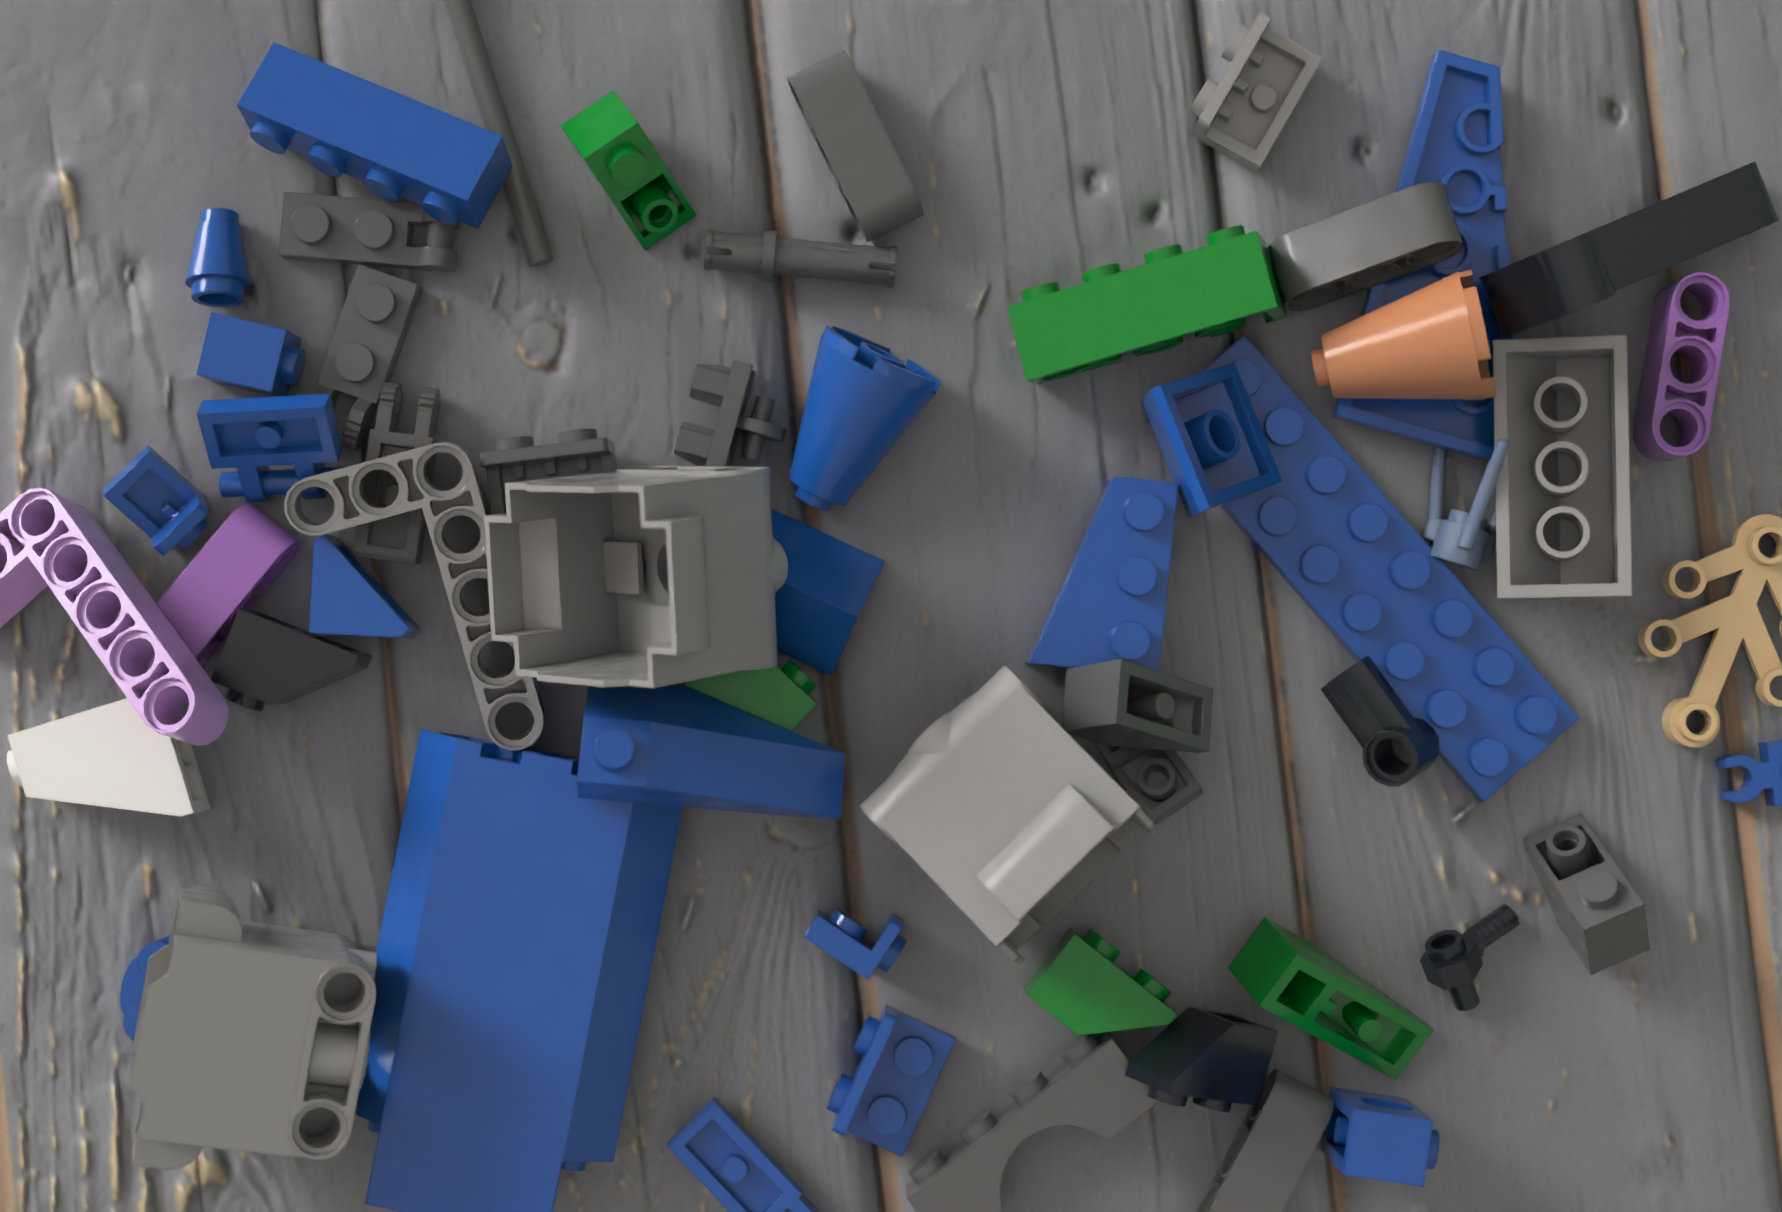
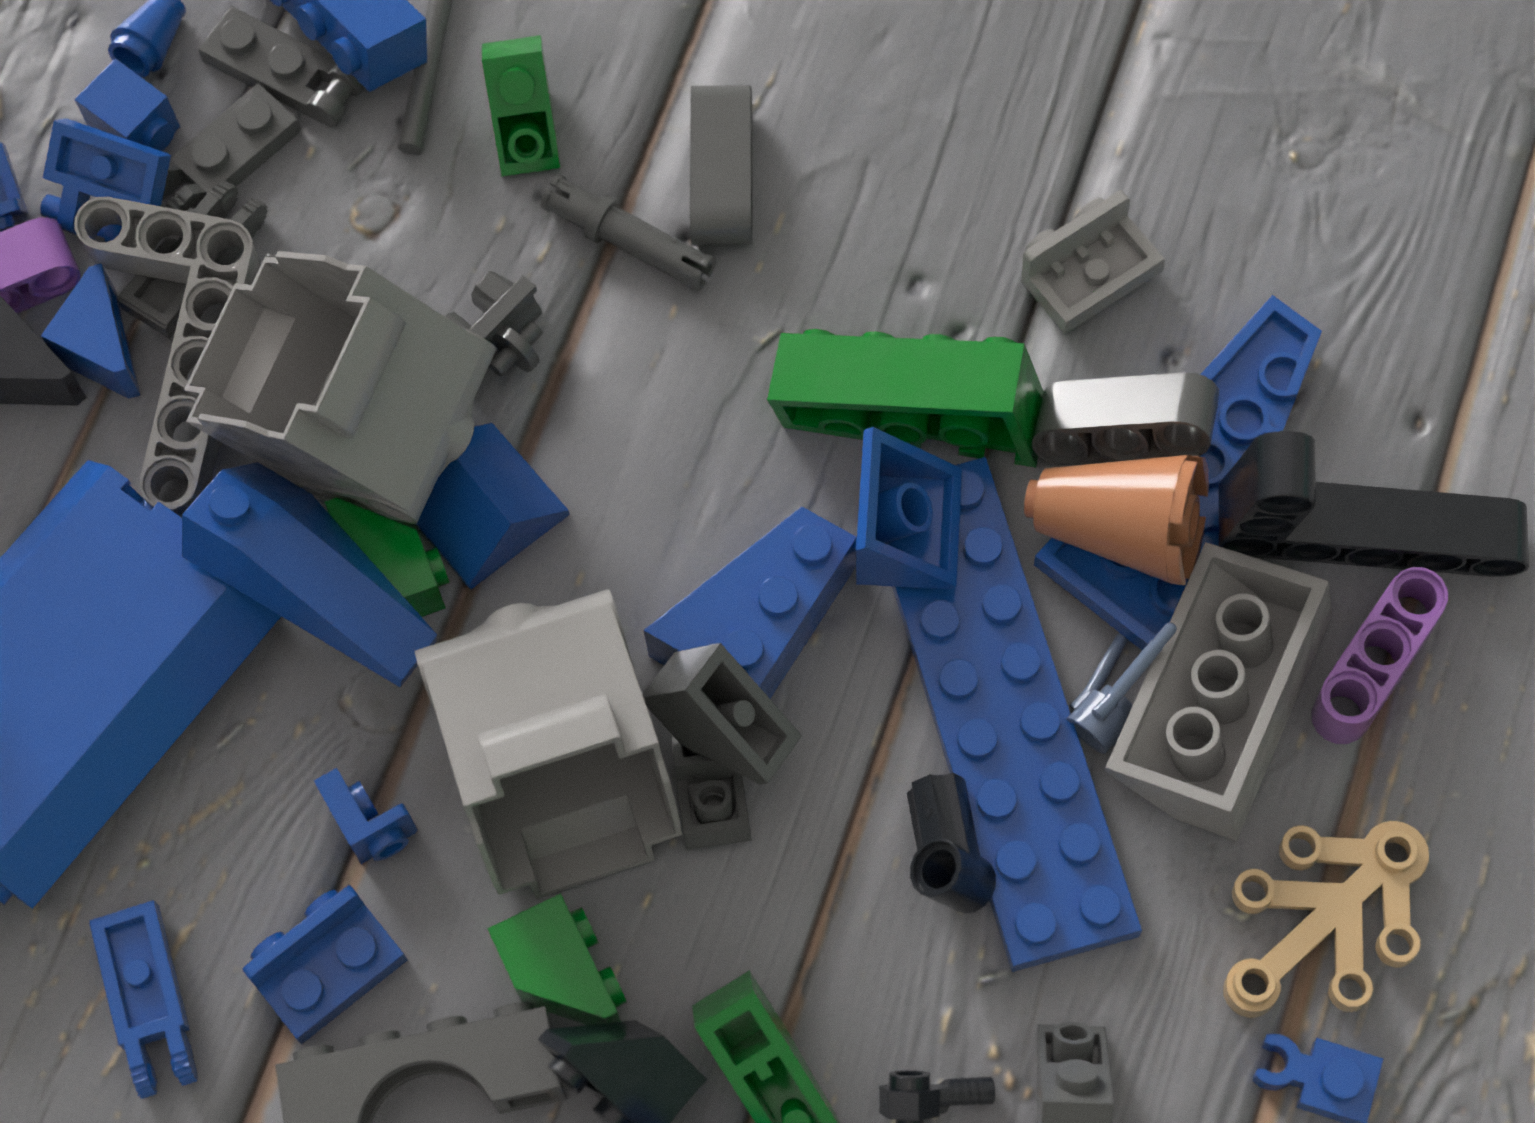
camera: 30 degrees right, 20 degrees down
blue cone [789,325,941,511] -> none

